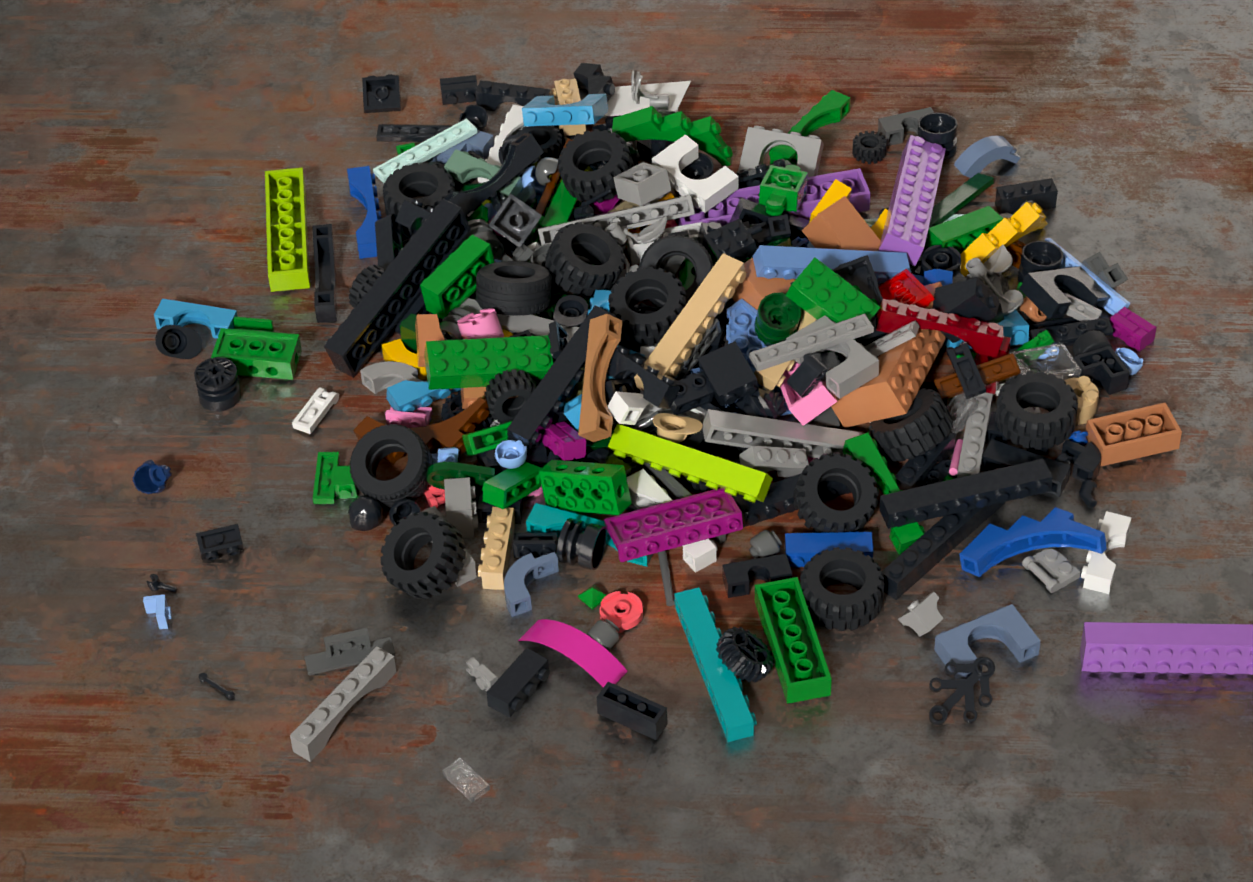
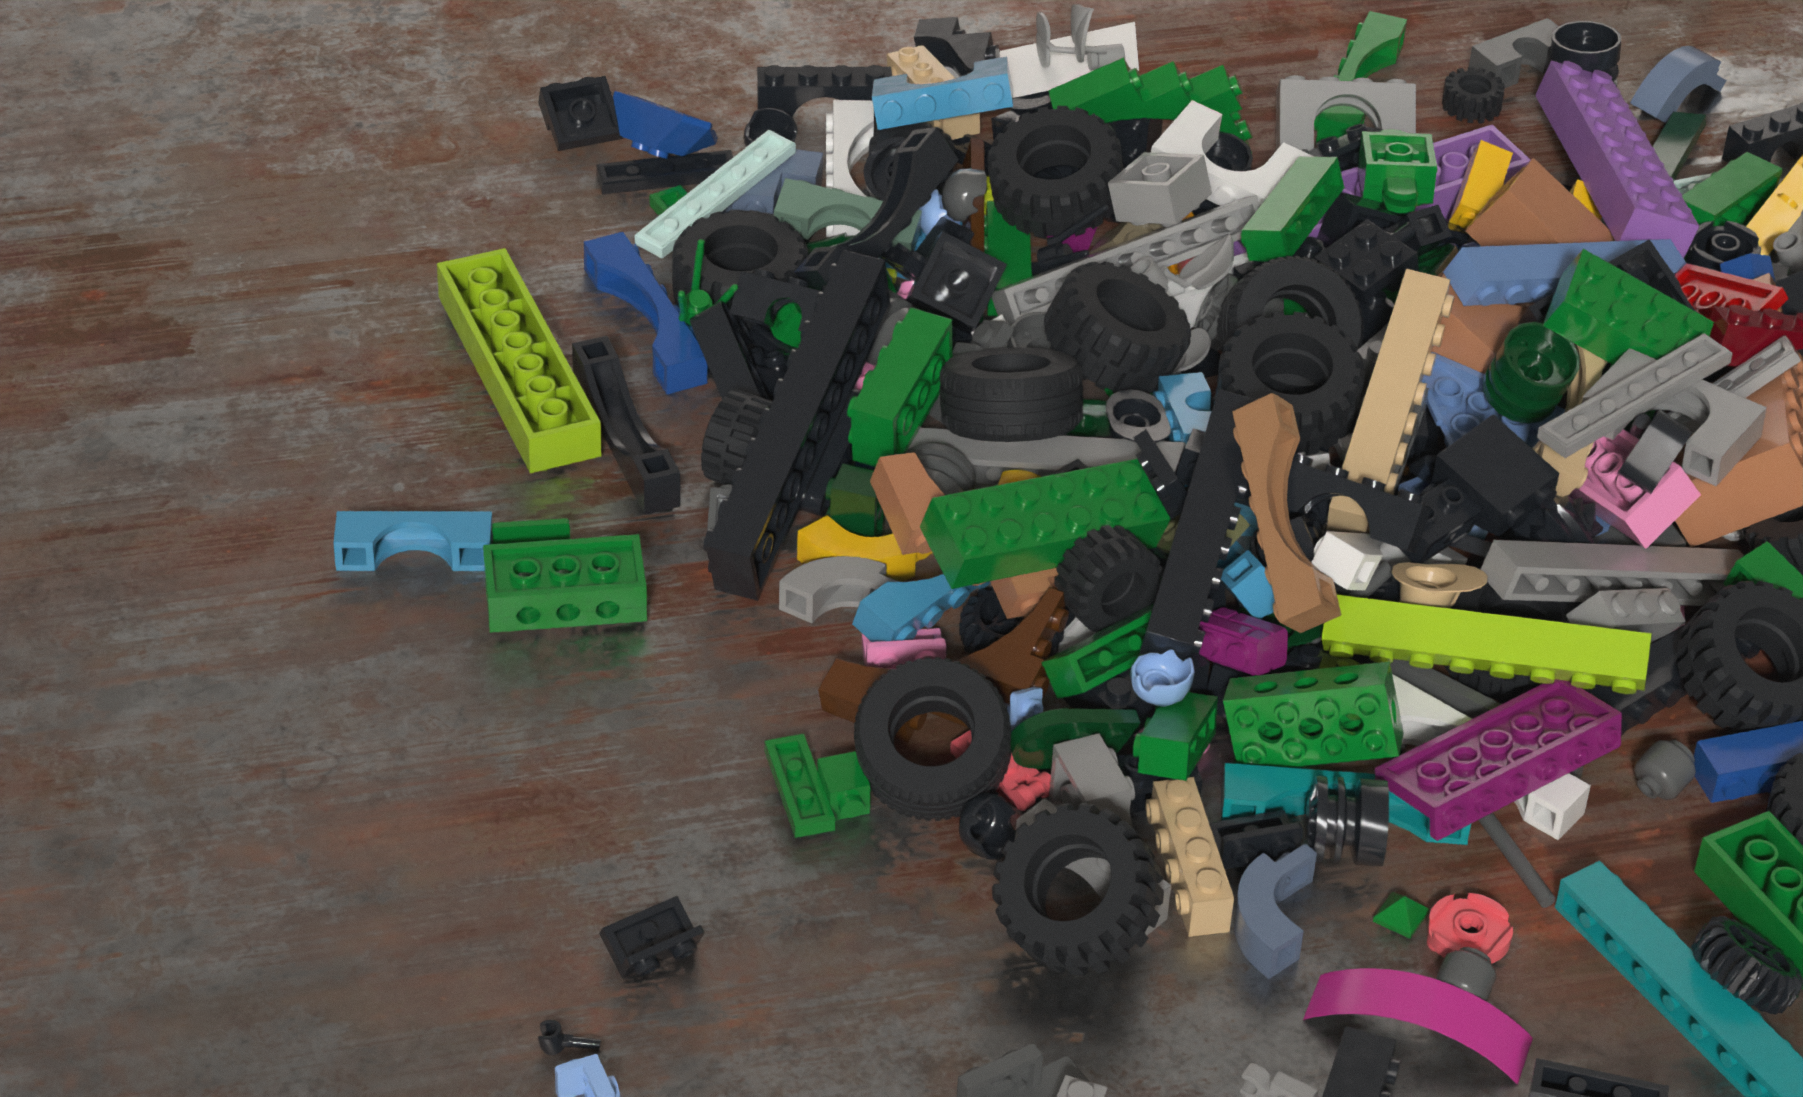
camera: 20 degrees left, 5 degrees down
dark blue hair [133,459,172,494] -> none
black piece [155,325,202,359] -> none
black wheel [194,357,241,412] -> none
white plate [292,387,339,434] -> none
black hair [348,495,383,531] -> none
black brick [440,75,478,105] -> none
bright pink brick [457,308,504,340] -> none
black arch [722,554,792,598] -> none
none -> blue wedge [613,91,718,159]
none -> green plant [678,239,738,325]
none -> green brick [1241,156,1345,262]

